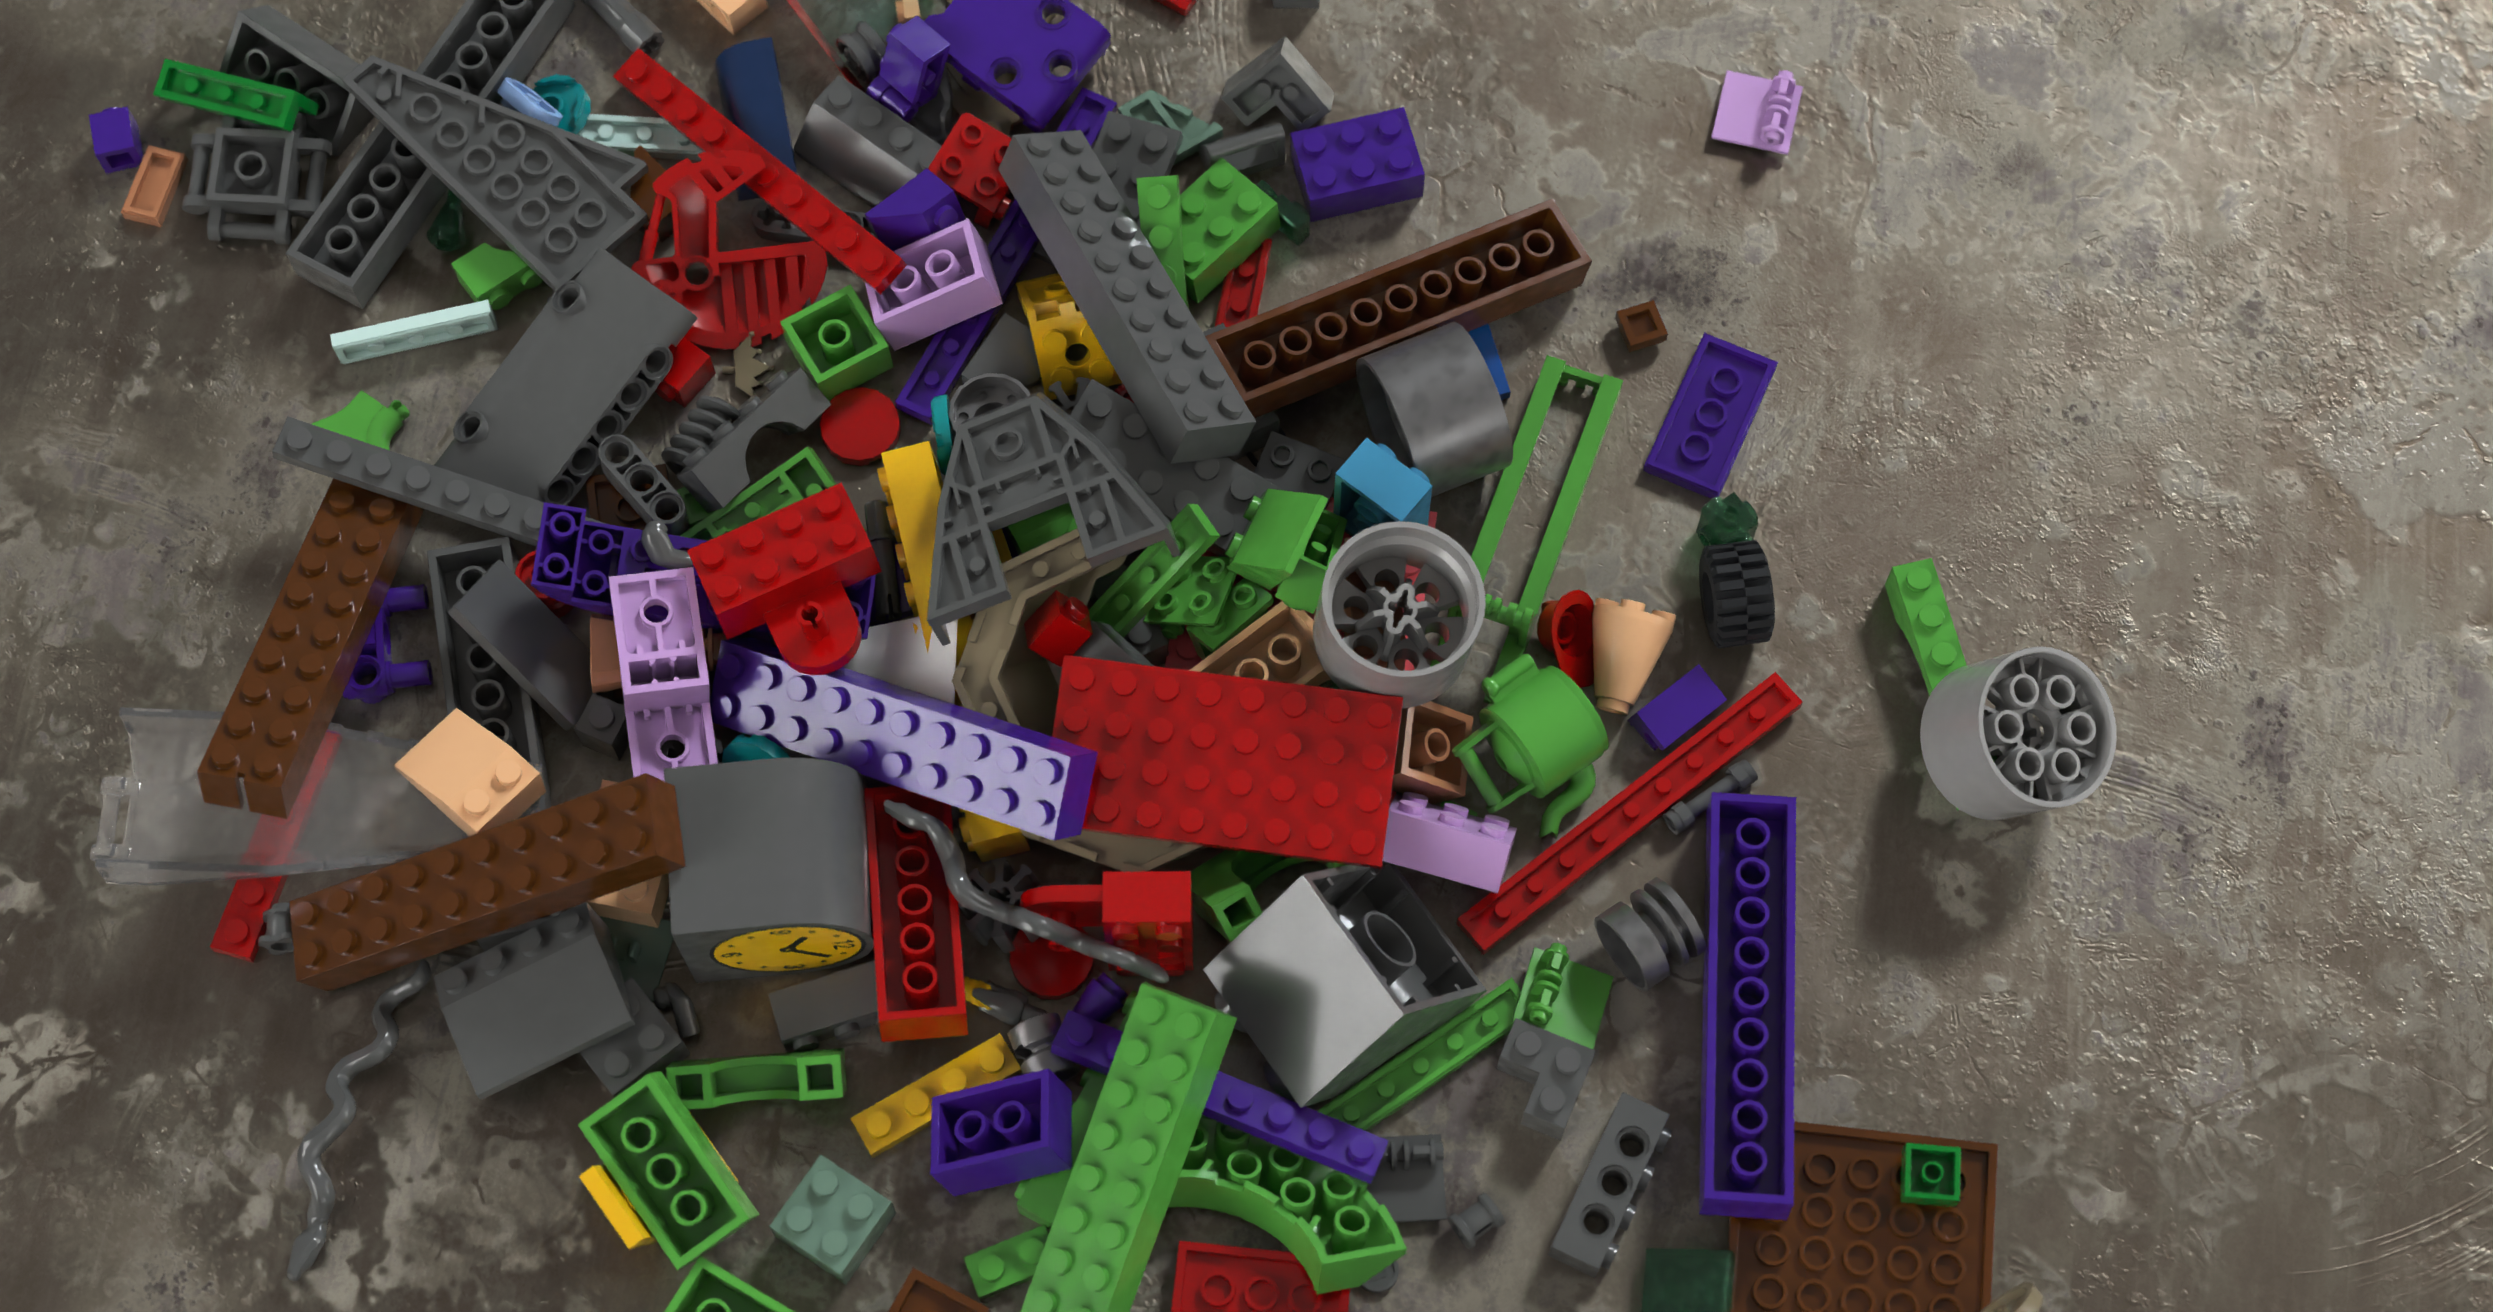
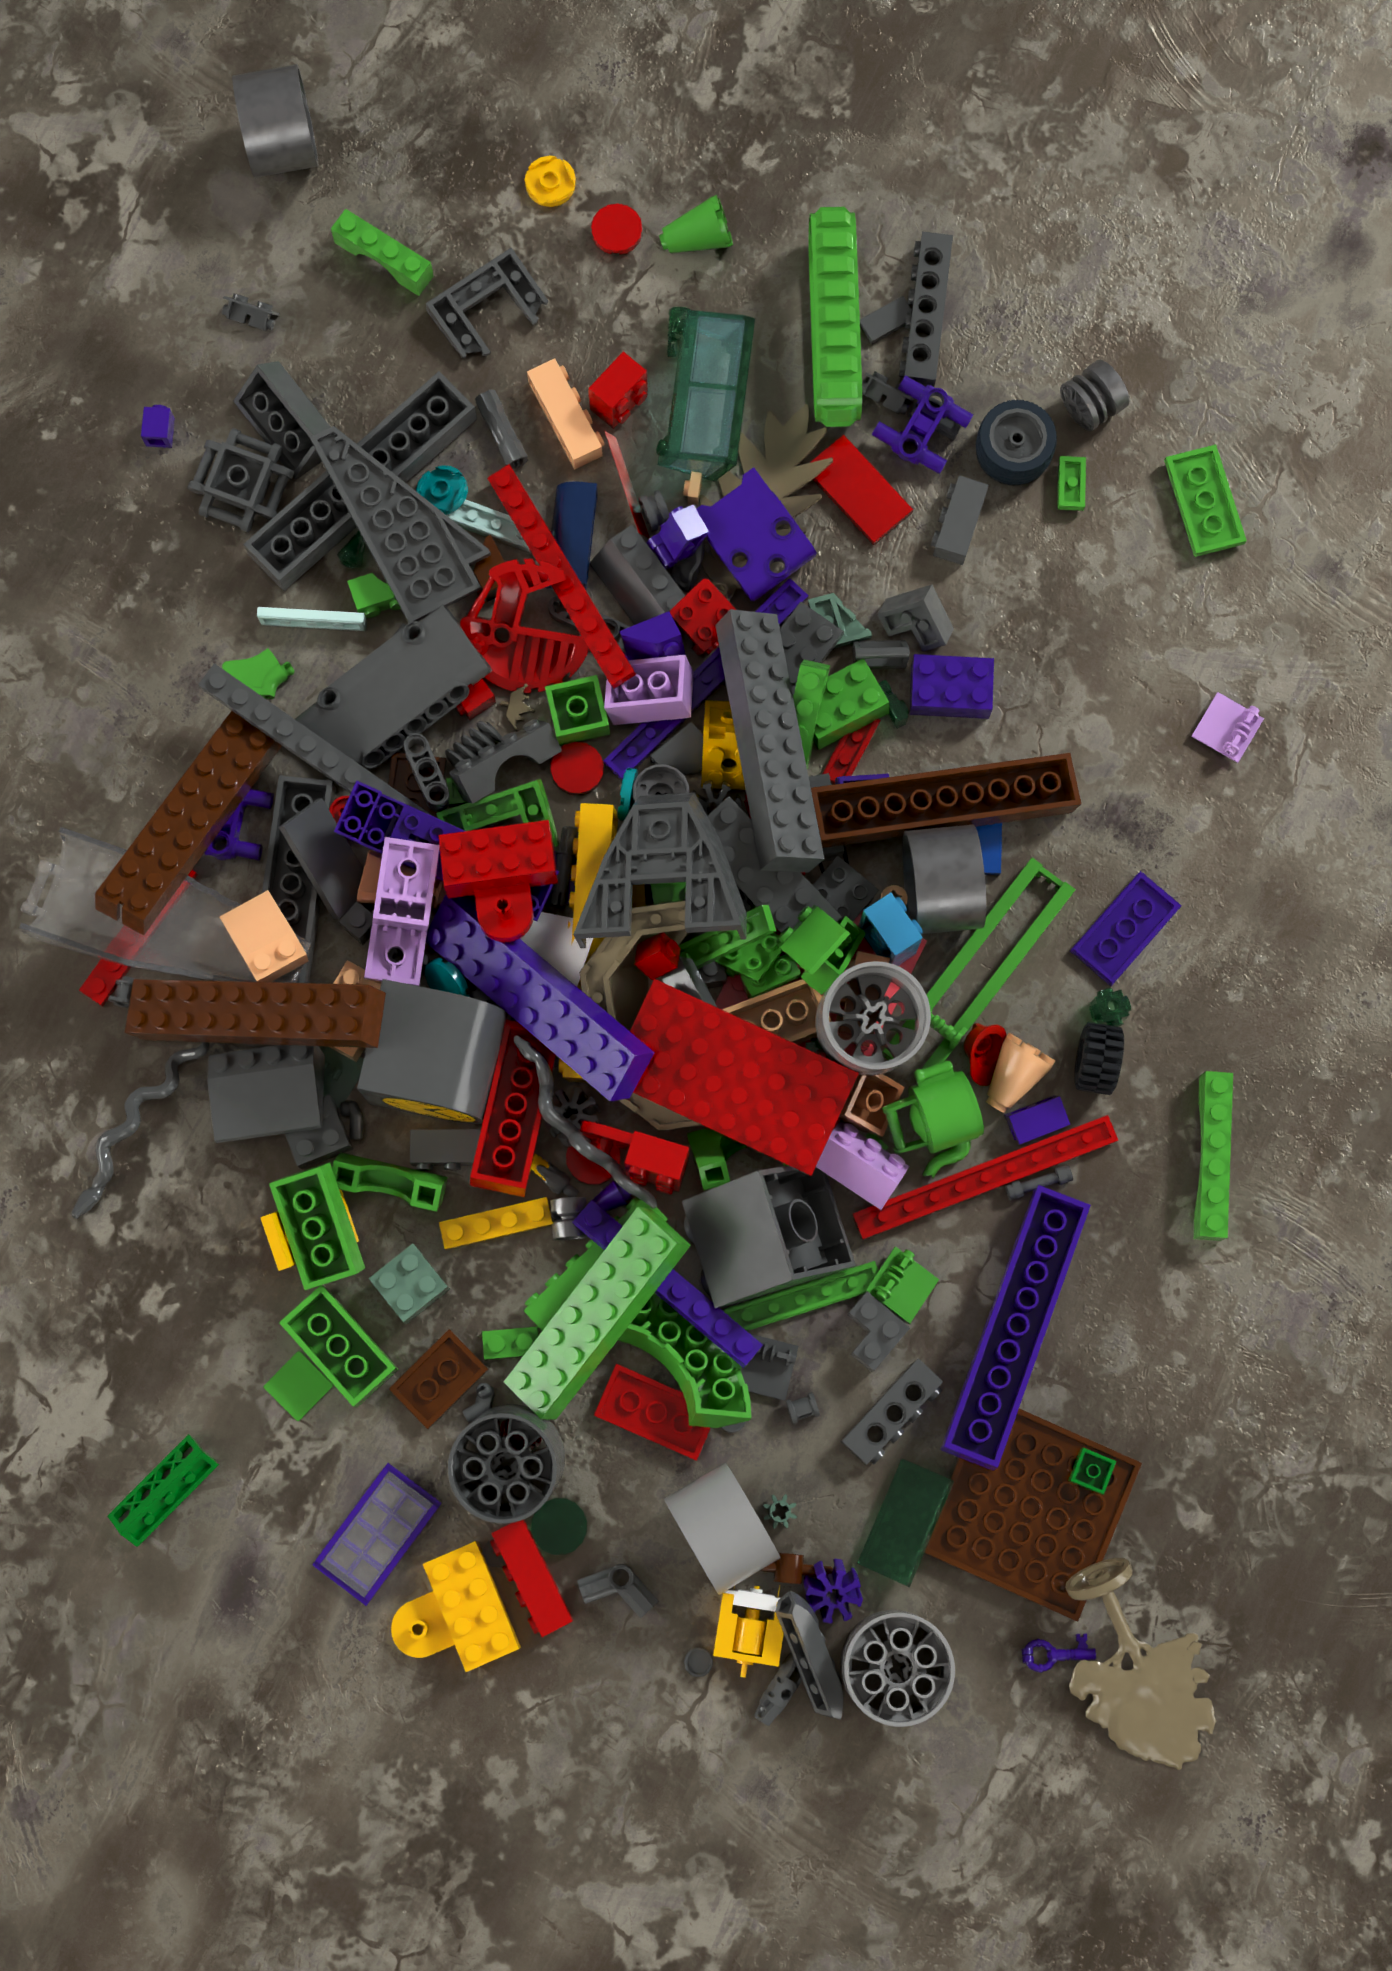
camera: 15 degrees right, 10 degrees up
nougat tile [121,145,189,227] -> none
green fence [153,58,319,132] -> none
light blue plate [497,77,563,127] -> none
dark grey arm [641,520,693,569] -> none
dark purple brick [930,1068,1072,1196] -> none
flat silver wheel [1594,877,1706,992] -> none
reddish brown plate [1615,300,1668,352] -> none
light grey wheel [1920,647,2117,820] -> none

